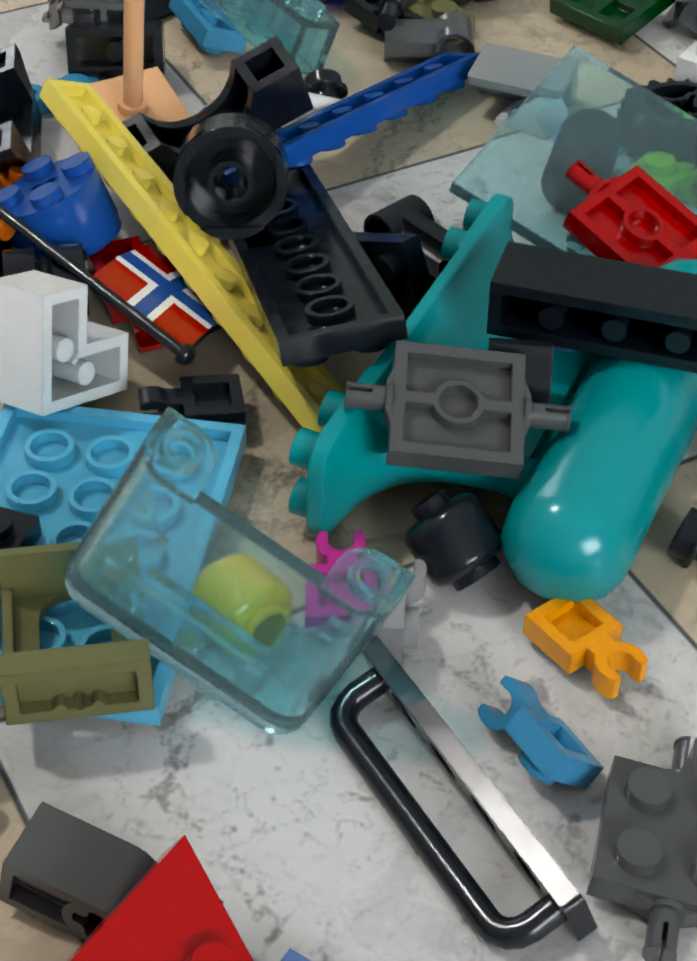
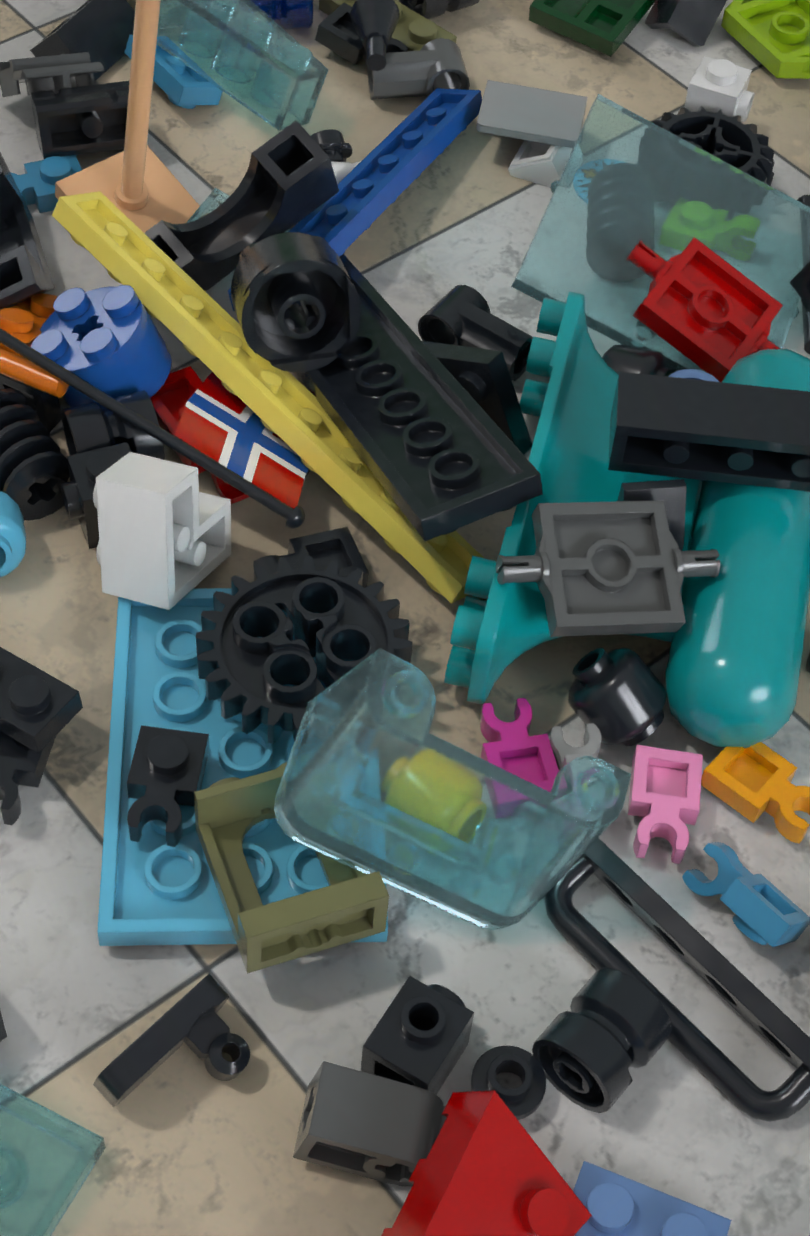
camera: 15 degrees left, 10 degrees up
none -> black gear [196,555,413,748]
none -> black brick [361,976,474,1095]
none -> black plate [471,1046,546,1120]
none -> black wheel [532,968,672,1113]
none -> bright pink plate [628,745,703,864]

